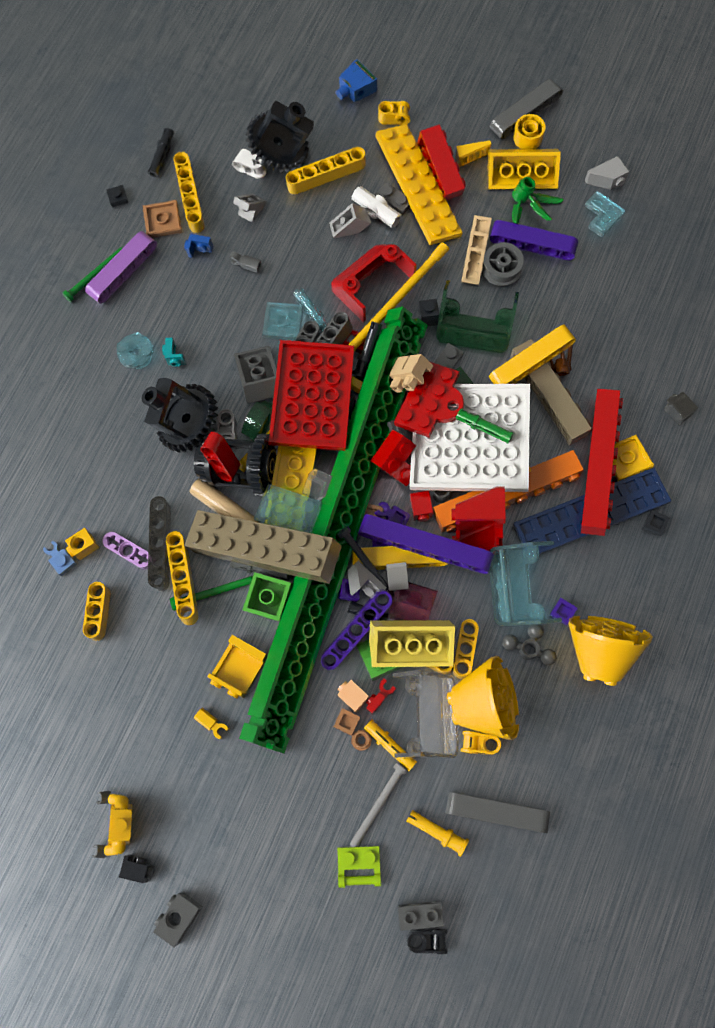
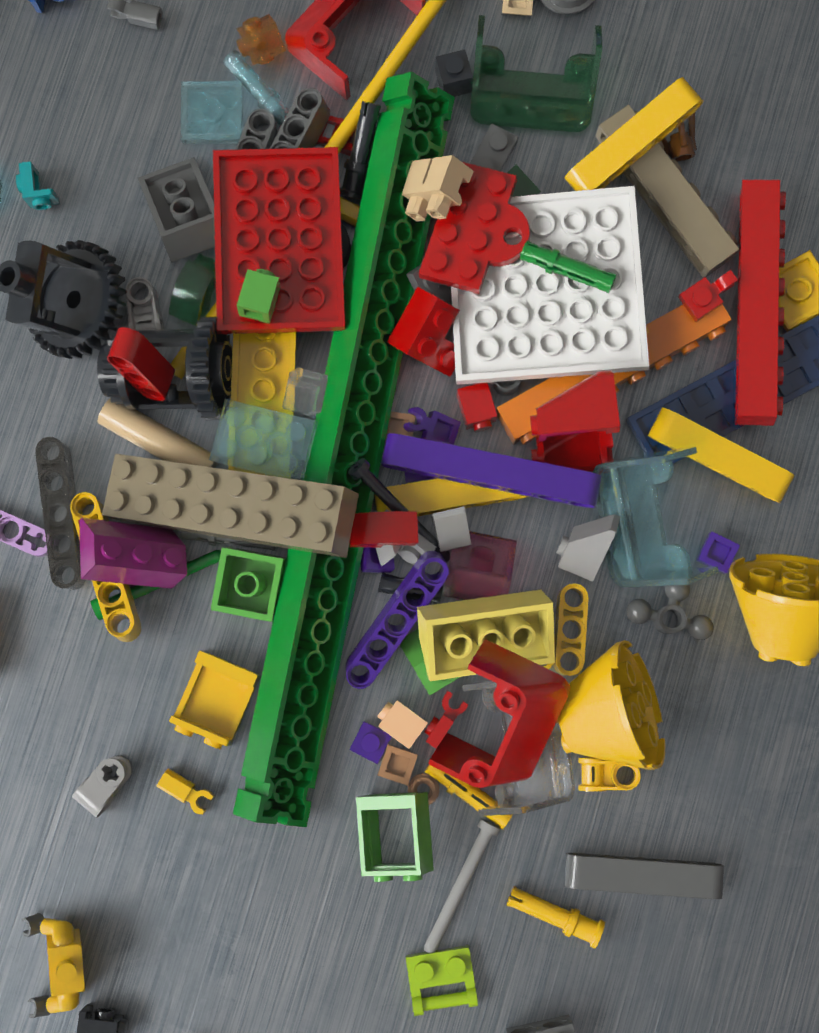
camera: 10 degrees left, 10 degrees up
none -> light grey piece [72,756,132,818]
none -> magenta slope [79,518,187,589]
none -> clear orange brick [236,14,286,65]
none -> bright green brick [237,269,280,324]
none -> dark purple plate [349,721,392,764]
none -> red slope [350,511,419,548]
none -> bright green window [356,792,434,882]
none -> red windscreen [428,639,570,788]
none -> light grey slope [556,514,620,581]
none -> yellow beam [648,407,795,503]
none -> red plate [678,270,738,322]

